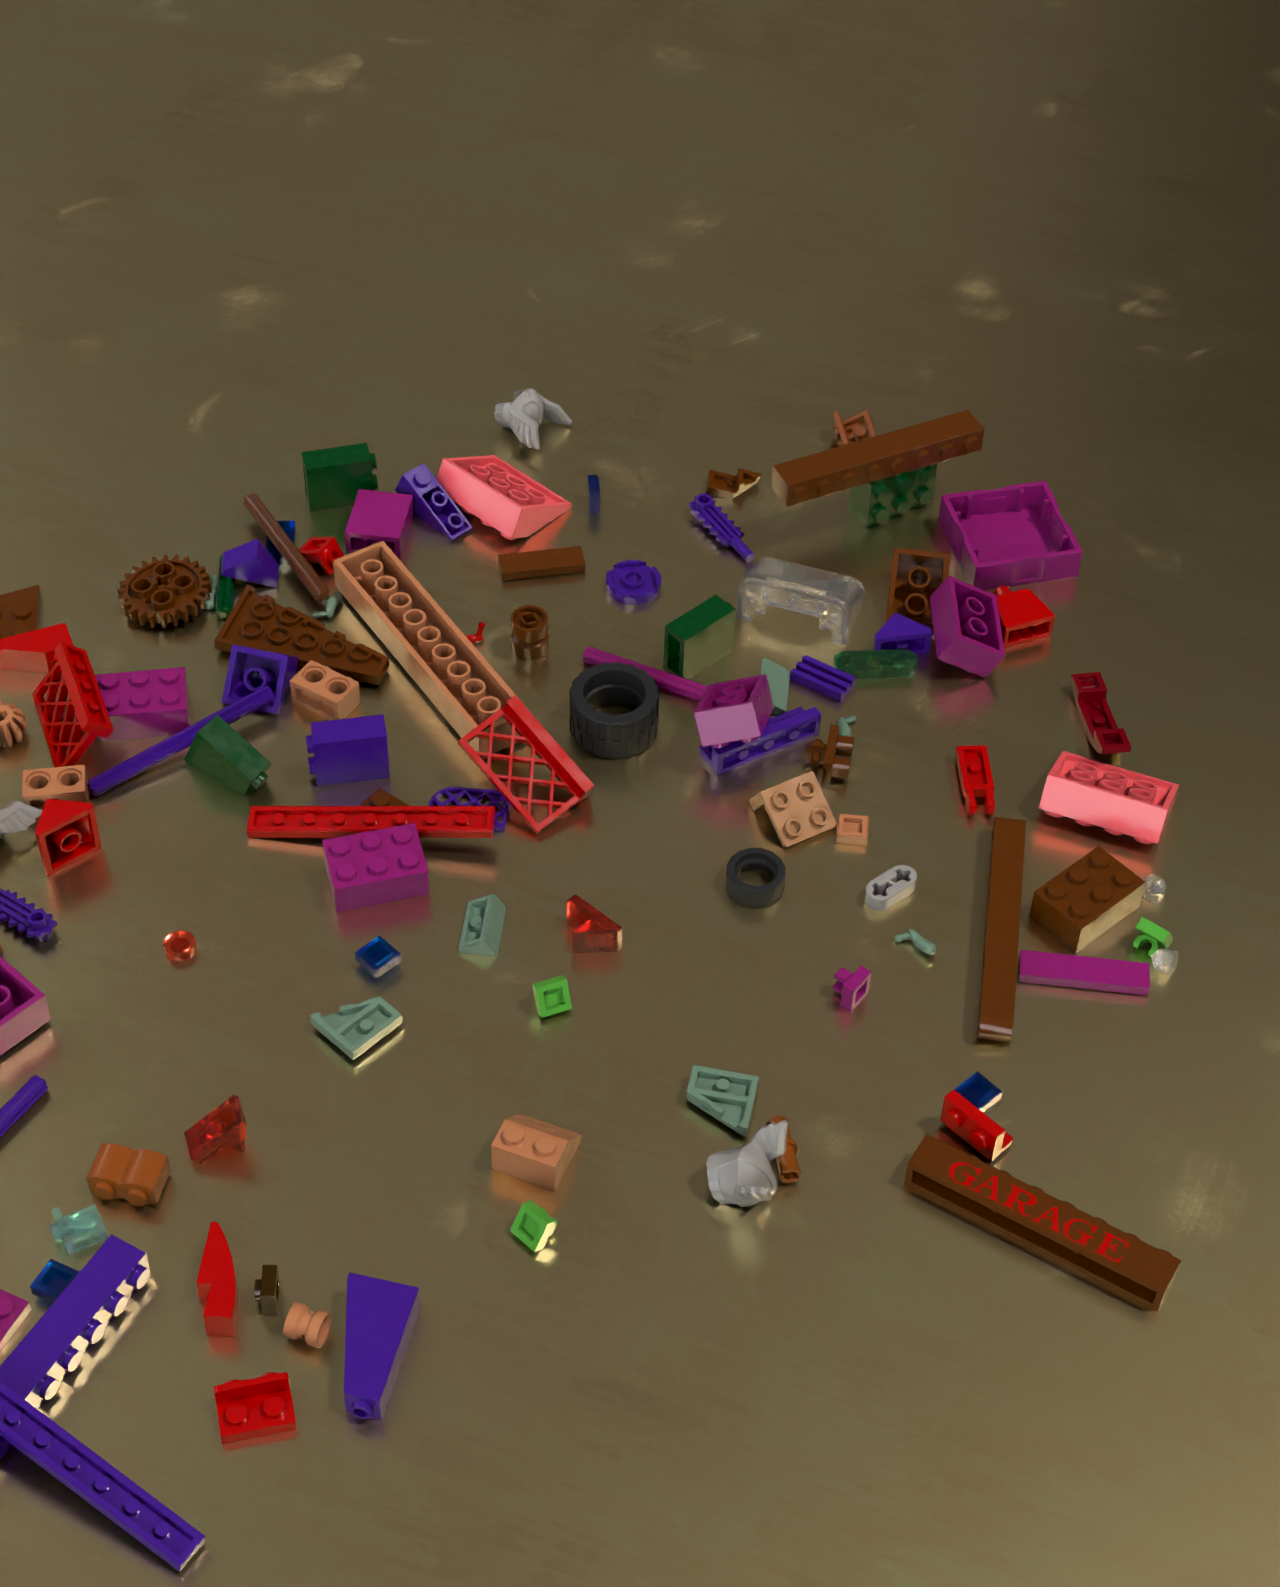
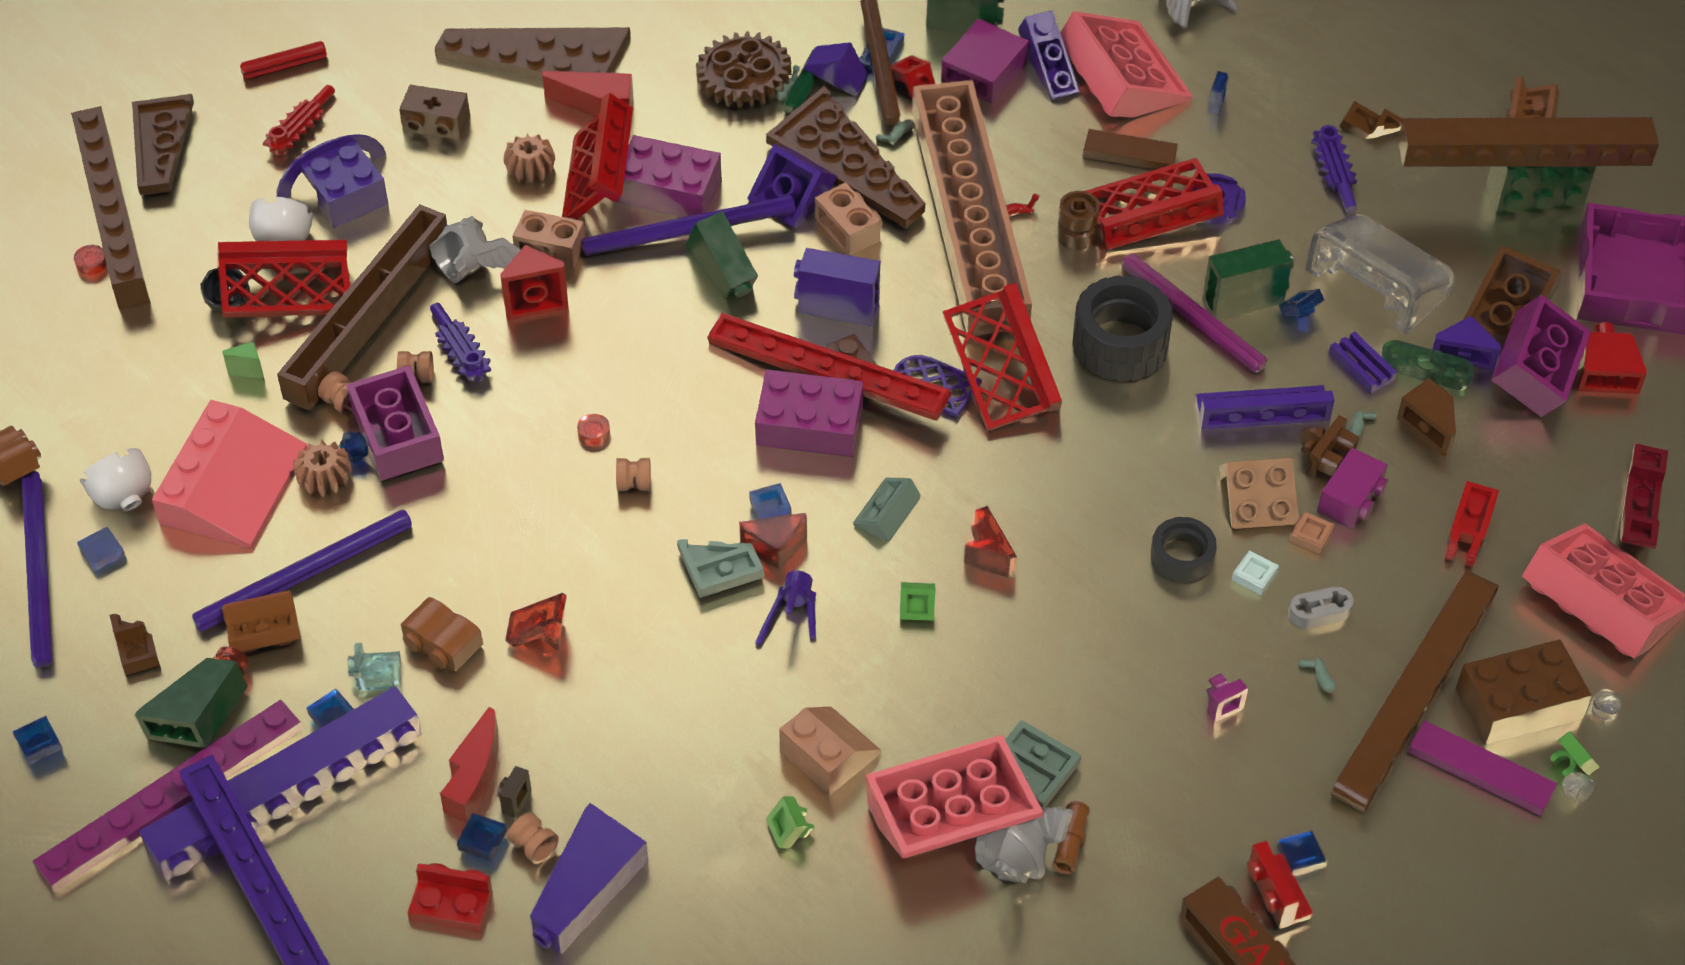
camera: 25 degrees right, 5 degrees up
magenta brick [694,674,774,748] -> none
sand green slope [760,658,790,714] -> none
none -> clear blue plate [457,813,507,861]
none -> nougat wheel [616,458,651,492]
none -> clear red slope [739,512,807,570]
none -> dark purple plant [755,570,816,646]
none -> coral slope [865,735,1043,859]
none -> red fence [1085,158,1224,250]
none -> light aqua tile [1231,550,1279,595]
none -> clear blue plate [1278,289,1325,319]
none -> magenta brick [1317,447,1389,529]
none -> reddish brown slope [1397,378,1456,457]

